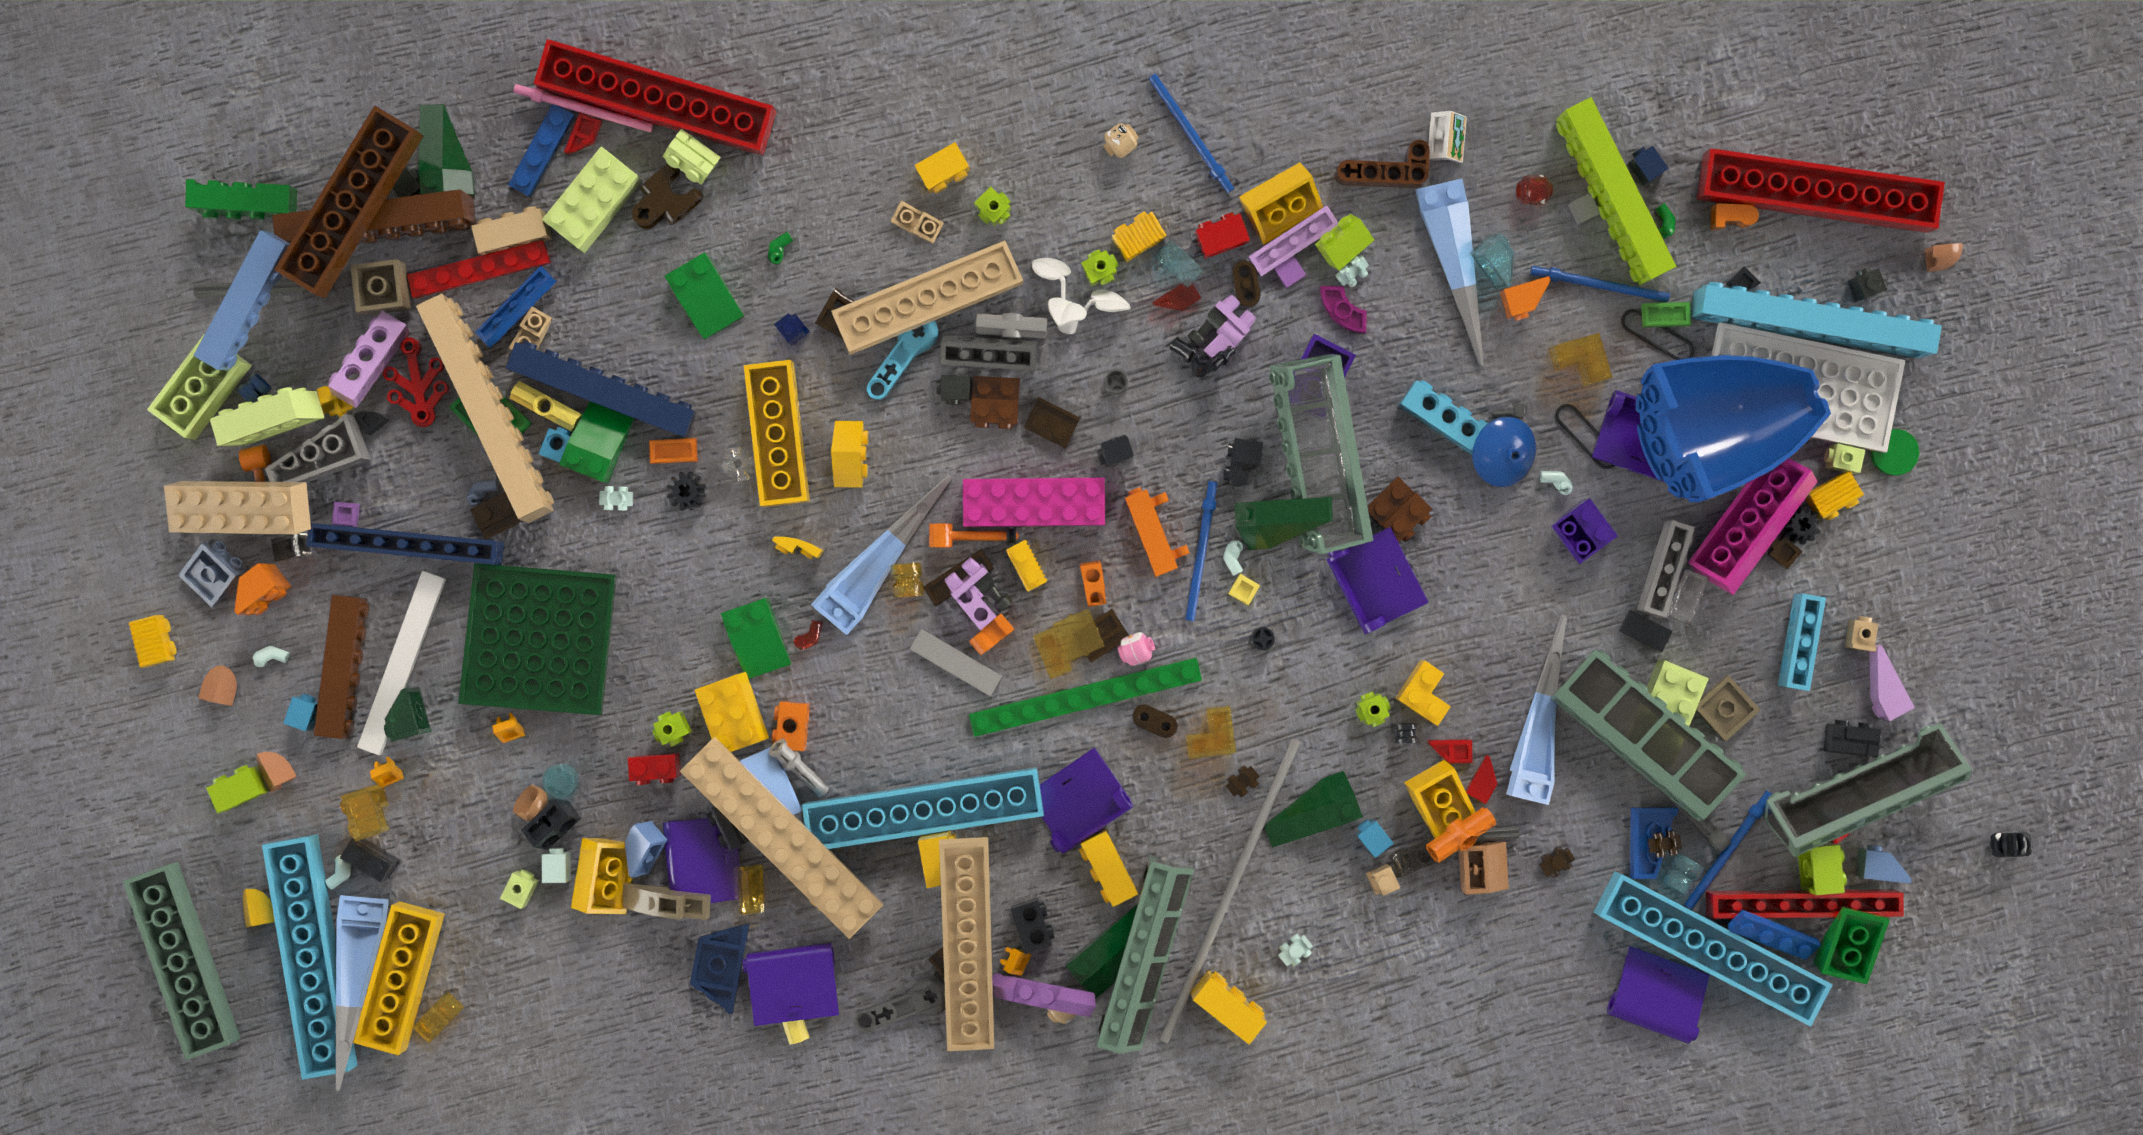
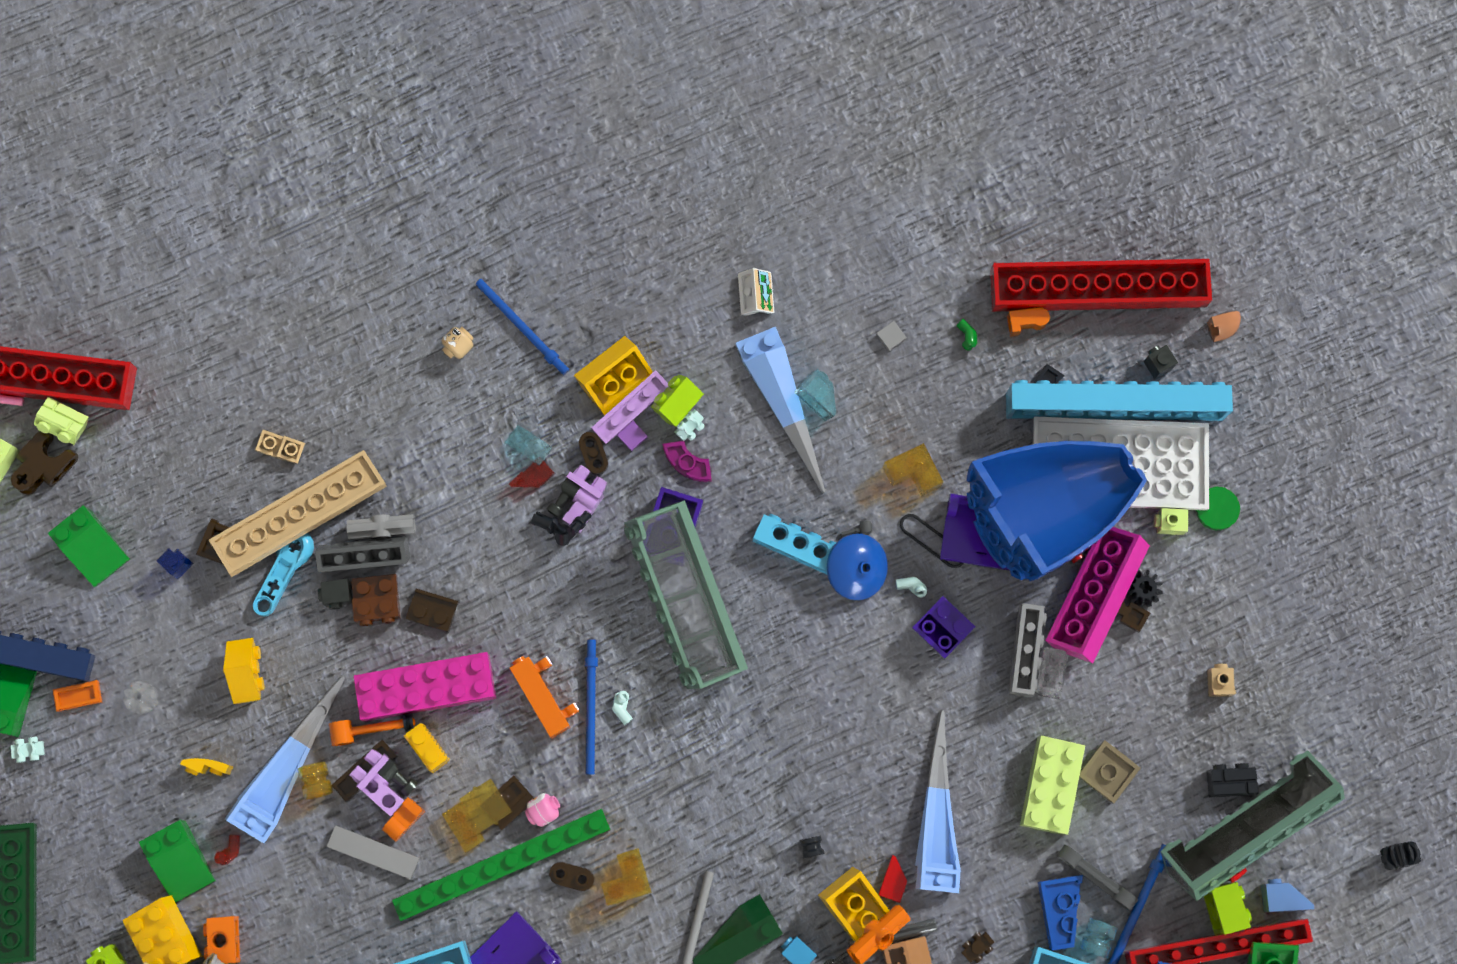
camera: 15 degrees left, 10 degrees down
black gear [666,471,707,511] -> none
yellow brick [743,360,810,507] -> none
green arm [768,231,793,265] -> none
yellow brick [914,142,970,194] -> none
lime brick [974,186,1011,227] -> none
white plant [1031,258,1131,334] -> none
orange leg [1080,560,1107,607] -> none
lime brick [1081,249,1119,287] -> none
black brick [1097,435,1134,468] -> none
dark grey wheel [1104,369,1128,395] -> none
yellow brick [1112,211,1167,262] -> none
red brick [1195,212,1250,260] -> none
black brick [1223,438,1263,487] -> none
dark brown piece [1225,765,1260,798] -> none
light yellow tile [1228,574,1260,606] -> none
dark green wedge [1234,497,1333,550] -> none
black wheel [1250,627,1275,651] -> none
dark purple door [1326,527,1429,635] -> none
reddish brown beam [1334,139,1430,188] -> none
lime brick [1355,691,1391,727] -> none
reddish brown plate [1367,476,1432,542] -> none
yellow brick [1394,660,1451,726] -> none
red tile [1428,739,1473,764] -> none
orange slope [1500,276,1551,321] -> none
clear red head [1516,175,1553,206] -> none
blue bar [1530,266,1670,302] -> none
window [1550,649,1746,821] -> none
lime brick [1556,97,1677,286] -> none
black tile [1619,610,1673,652] -> none
black piece [1621,309,1695,360] -> none
dark blue brick [1628,146,1669,186] -> none
bright green plate [1641,302,1691,328] -> none
dark brown piece [1647,830,1682,857] -> none
medium azure brick [1778,594,1826,691] -> none
yellow brick [1805,471,1864,521] -> none
lavender slope [1869,645,1915,721] -> none

